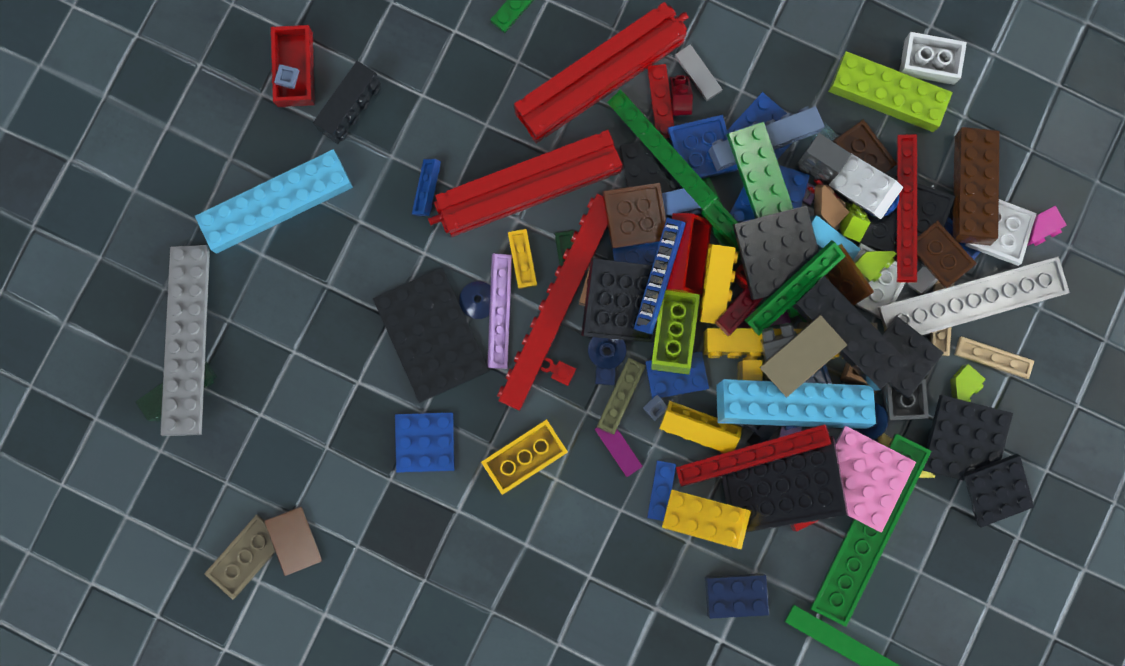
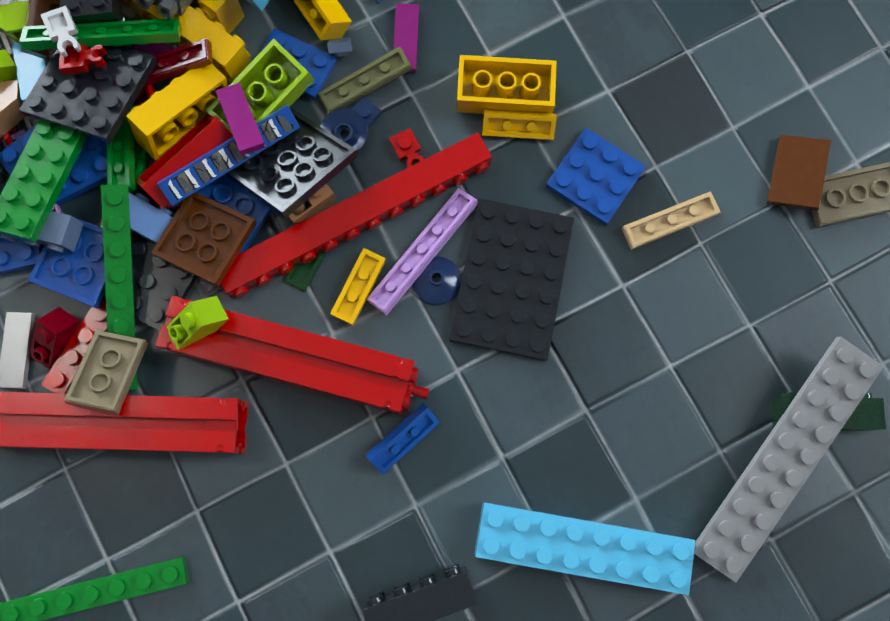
camera: 145 degrees left, 5 degrees down
none -> white plate [41,6,81,57]
none -> red plate [59,44,107,75]
none -> dark tan tile [64,330,148,415]
none -> lime slope [167,296,229,350]
none -> magenta tile [215,83,265,156]
none -> yellow plate [482,109,557,140]
none -> tan tile [621,191,721,250]

